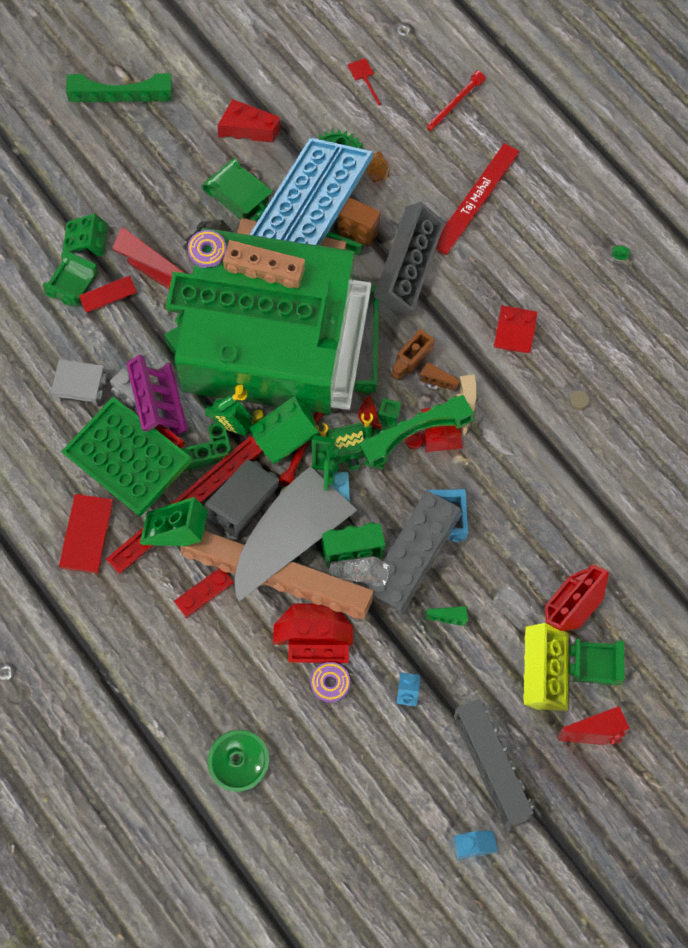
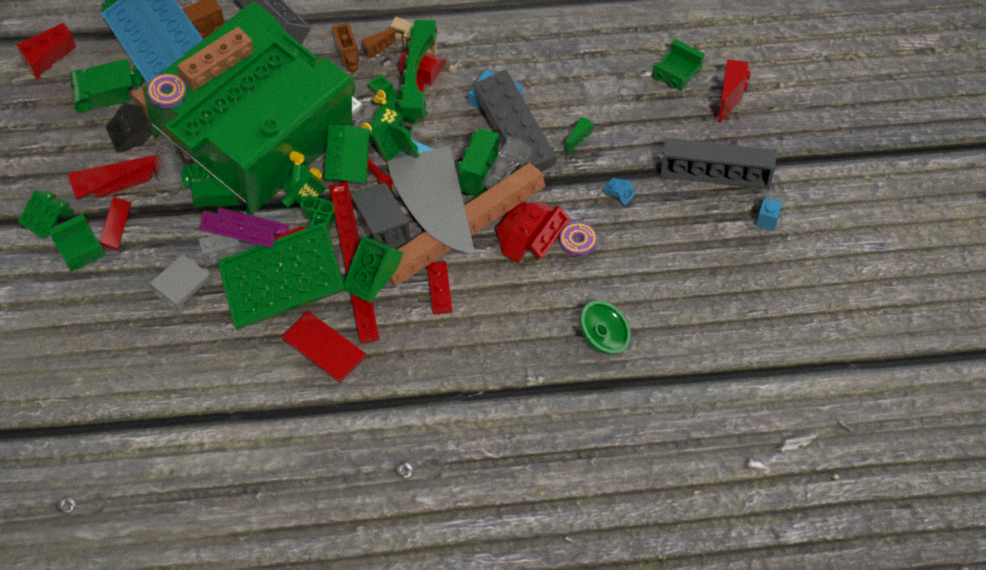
camera: 55 degrees left, 10 degrees down
red tile [358,396,382,430] -> none
neon yellow slope [523,623,569,711] -> none
red wedge [545,564,609,631] -> none

